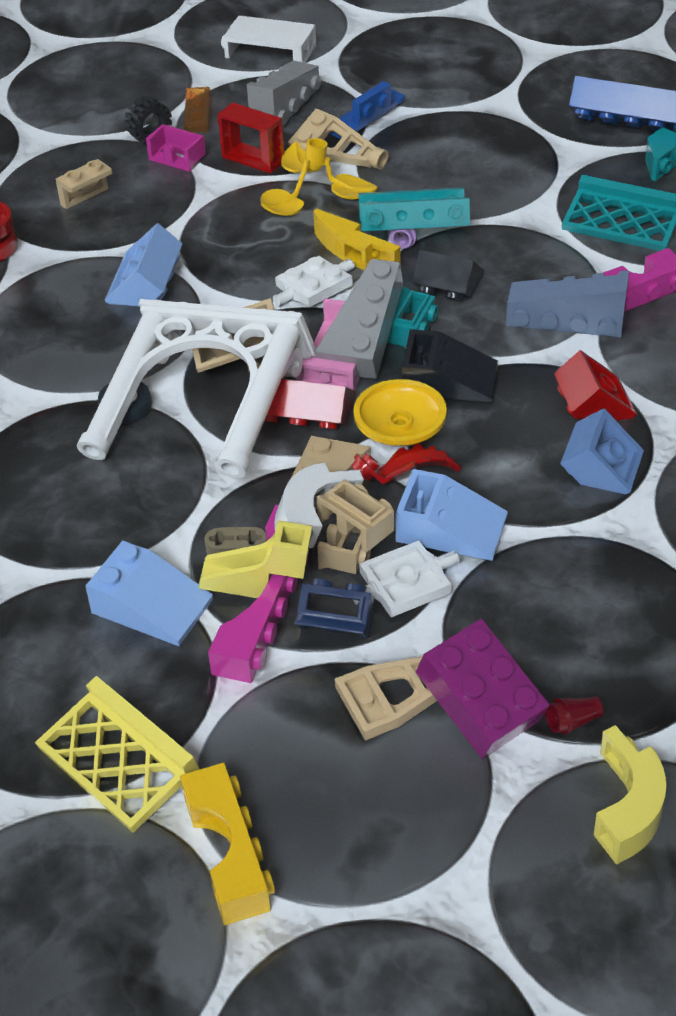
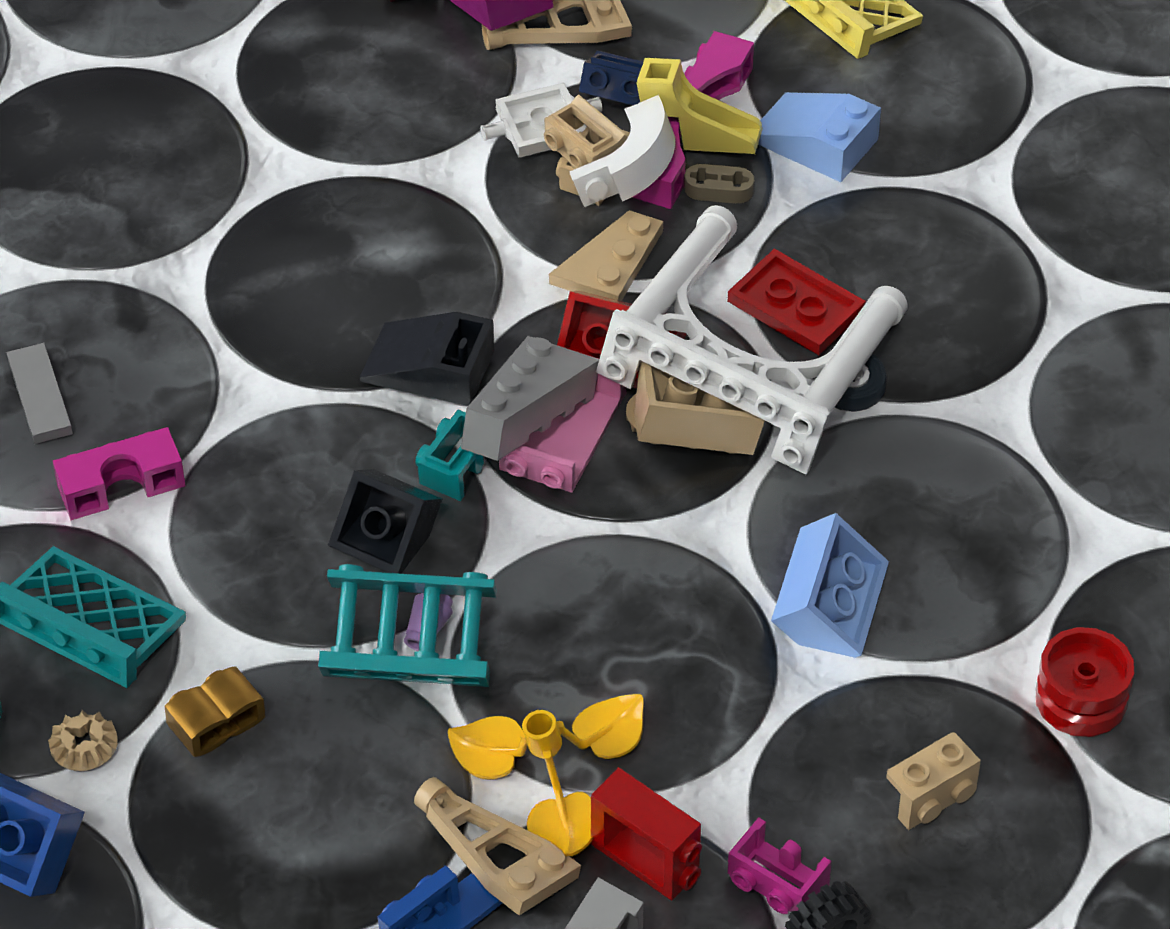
camera: 175 degrees left, 5 degrees up
white plate [273,256,355,307] -> none
yellow slope [313,208,401,270] -> none
red plant [351,444,461,485] -> none
yellow dish [354,379,447,446] -> none
light blue slope [395,469,508,561] -> none
sand blue wedge [506,270,629,338] -> none
red slope [554,350,637,421] -> none
medium blue slope [560,408,644,494] -> none
none -> tan gear [48,710,118,771]
none -> pearl gold brick [164,666,265,757]
none -> red plate [727,248,866,355]

